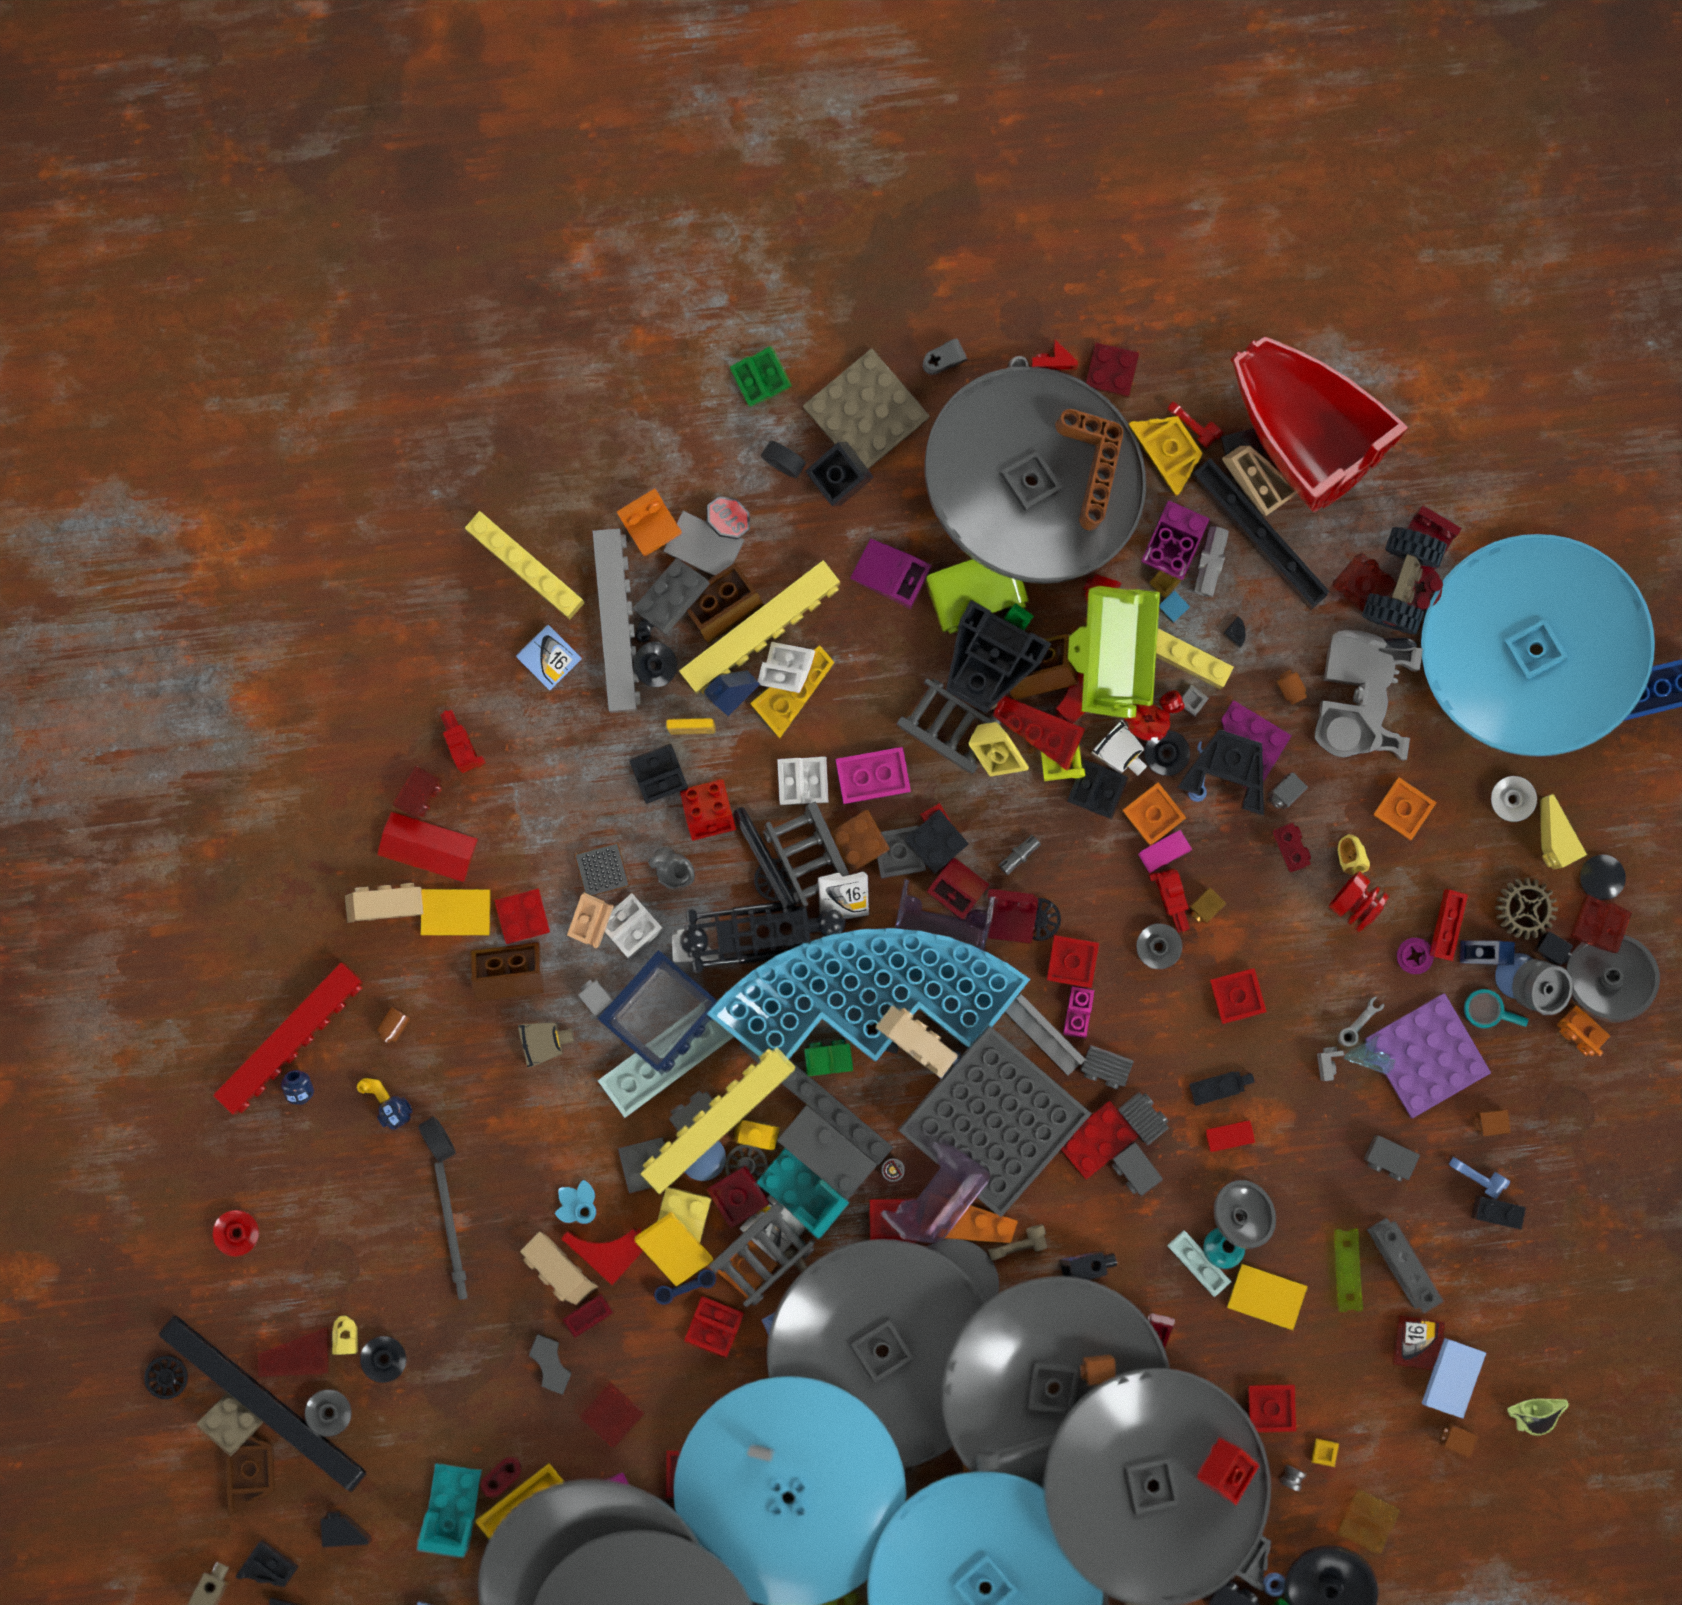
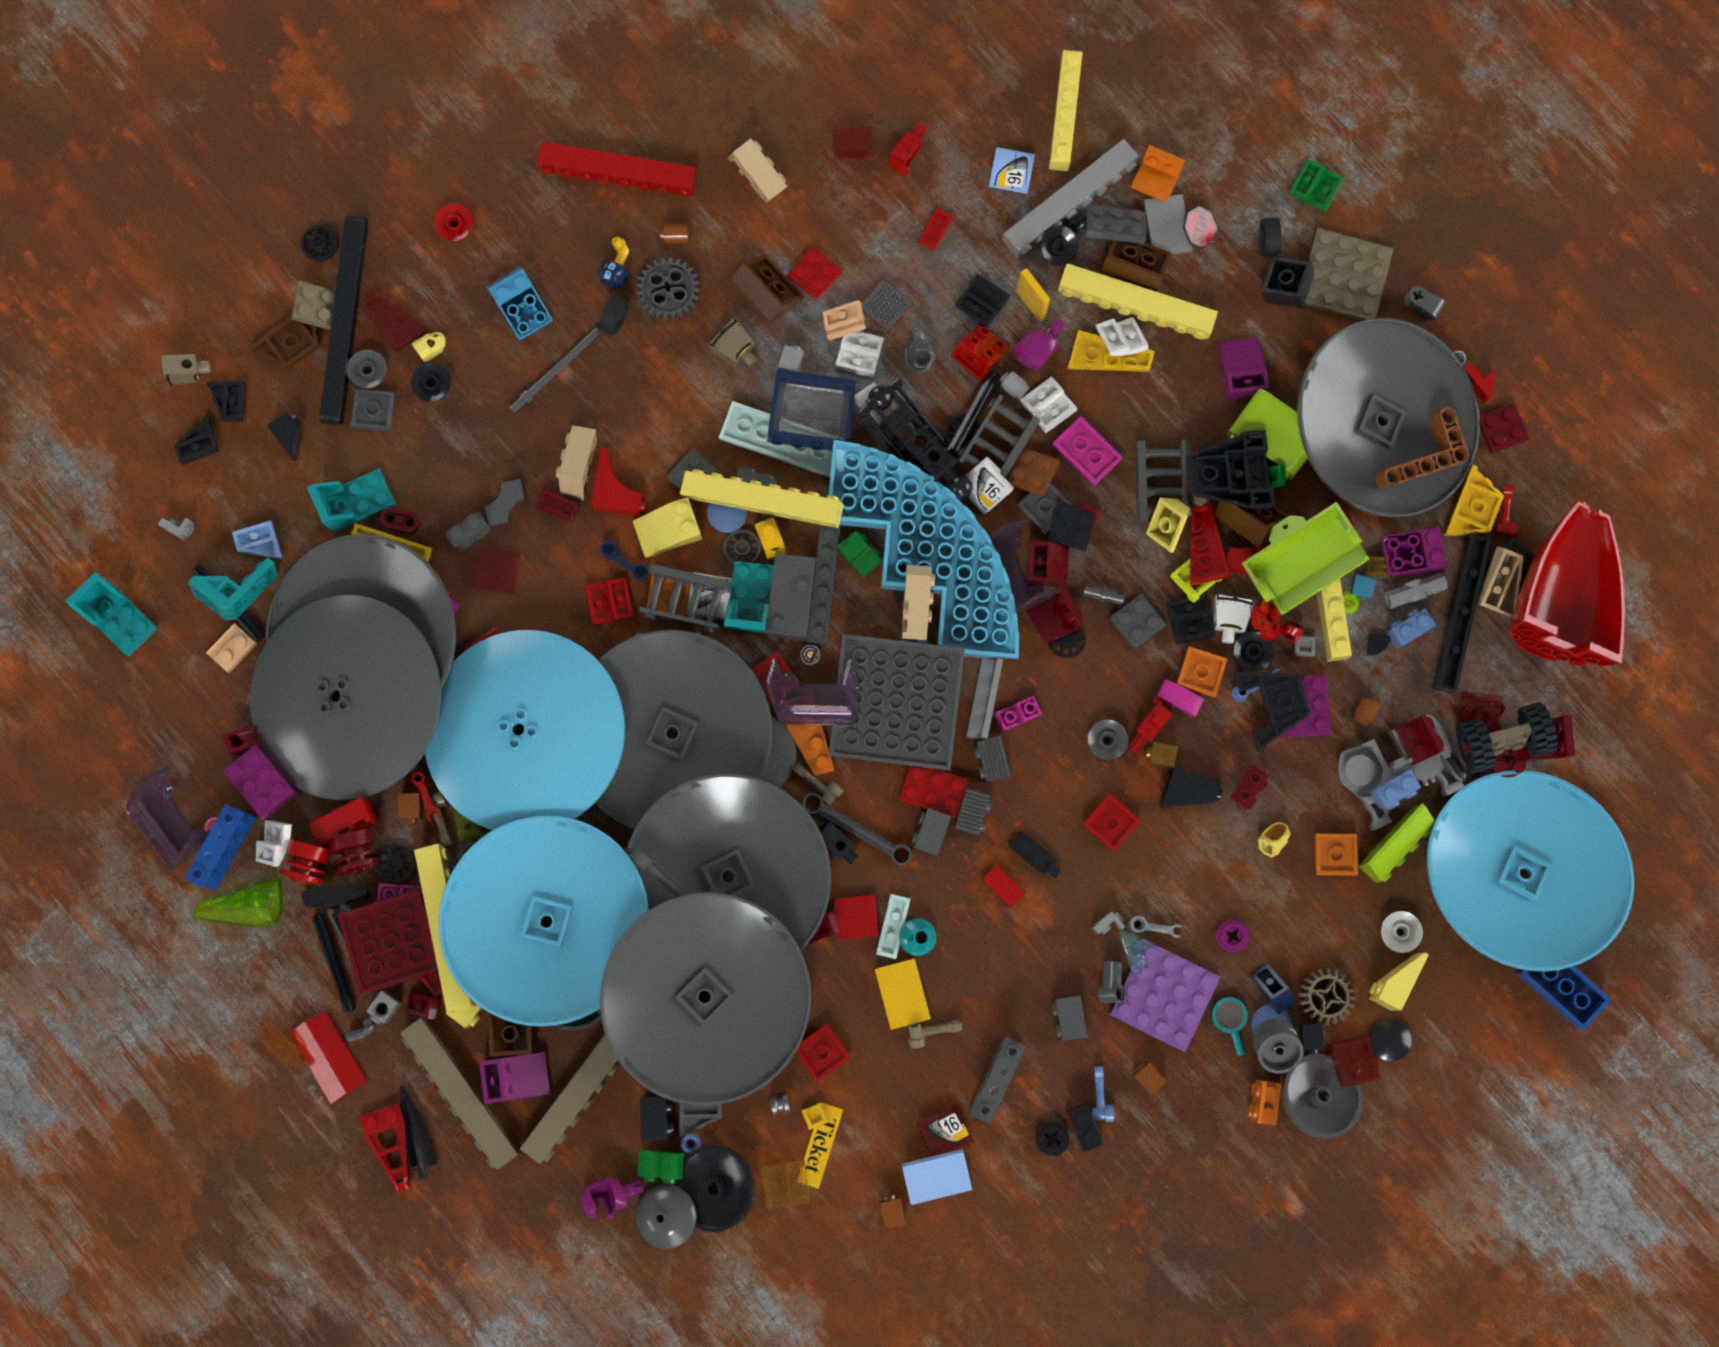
camera: 55 degrees right, 5 degrees down
dark blue head [281,1070,314,1105] -> none
red slope [377,812,478,882] -> none
yellow tile [421,889,491,935] -> none
medium azure plate [555,1180,596,1224] -> none
yellow tile [634,1212,713,1286] -> none
dark blue slope [703,670,760,716] -> none
dark red plate [706,1165,770,1228] -> none
light grey tile [747,1444,774,1461] -> none
red plate [1046,935,1099,988] -> none
dark orange brick [1080,1354,1116,1385] -> none
red slope [1196,1437,1260,1505] -> none
dark grey dish [1214,1180,1276,1249] -> none
dark grey brick [1268,773,1308,809] -> none
red wheel [1328,871,1389,932] -> none
clear neon green plate [1334,1228,1363,1313] -> none
red plate [1429,889,1468,961] -> none
yellowish green hat [1507,1399,1569,1435] -> none
none -> dark grey tile [350,388,396,432]
none -> dark grey brick [446,512,491,551]
none -> dark azure slope [487,267,553,341]
none -> dark grey gear [636,257,701,321]
none -> yellow sticker [797,1103,843,1189]
none -> dark grey piece [802,793,912,866]
none -> red tile [834,895,879,940]
none -> dark tan brick [908,1020,962,1048]
none -> red tile [918,207,954,251]
none -> light grey brick [1000,371,1030,400]
none -> magenta piece [1013,317,1065,371]
none -> black gear [1035,1122,1069,1156]
none -> dark grey piece [1098,961,1125,1003]
none -> dark grey plate [1109,594,1167,650]
none -> black slope [1160,767,1223,809]
none -> clear neon green tile [1343,593,1360,615]
none -> lime slope [1358,803,1435,883]
none -> medium blue brick [1369,769,1421,810]
none -> medium blue brick [1386,609,1436,650]
none -> dark red bracket [1394,714,1444,765]

